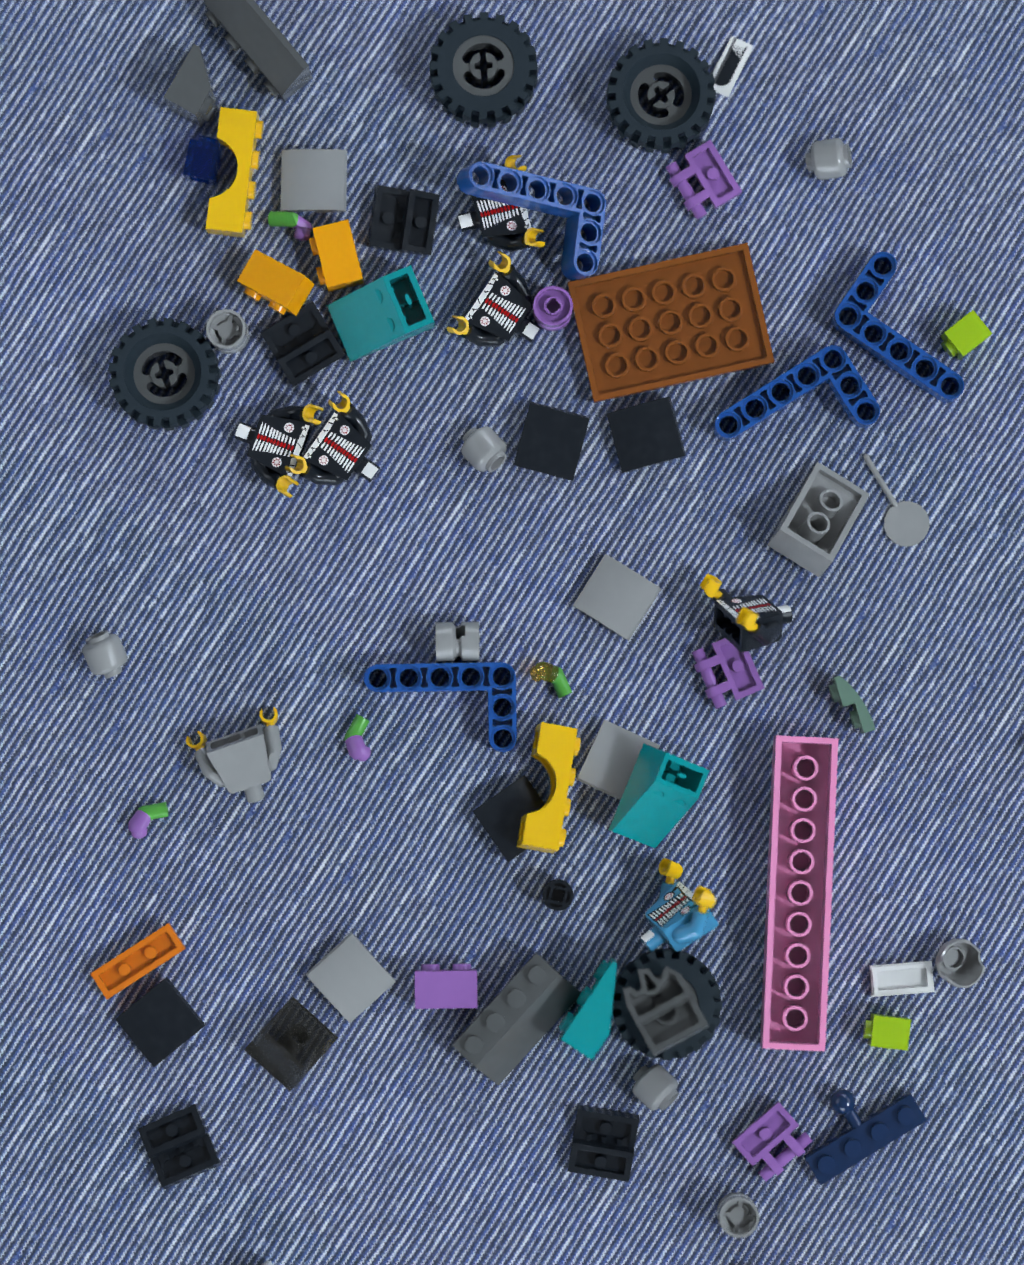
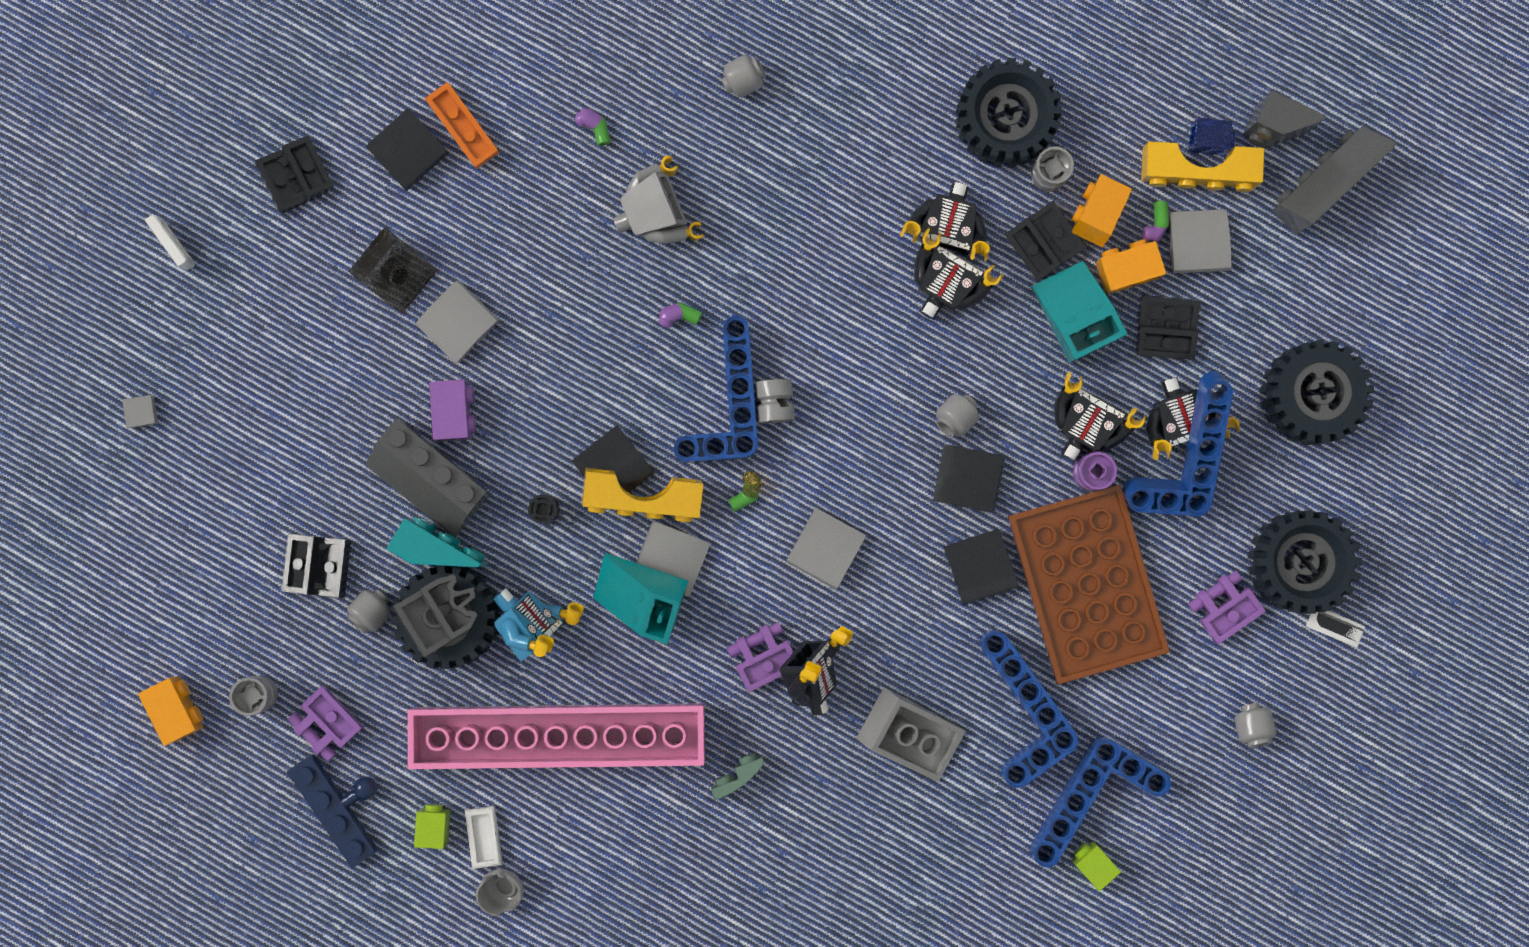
camera: 85 degrees right, 0 degrees up
light grey piece [863,454,930,547] -> none

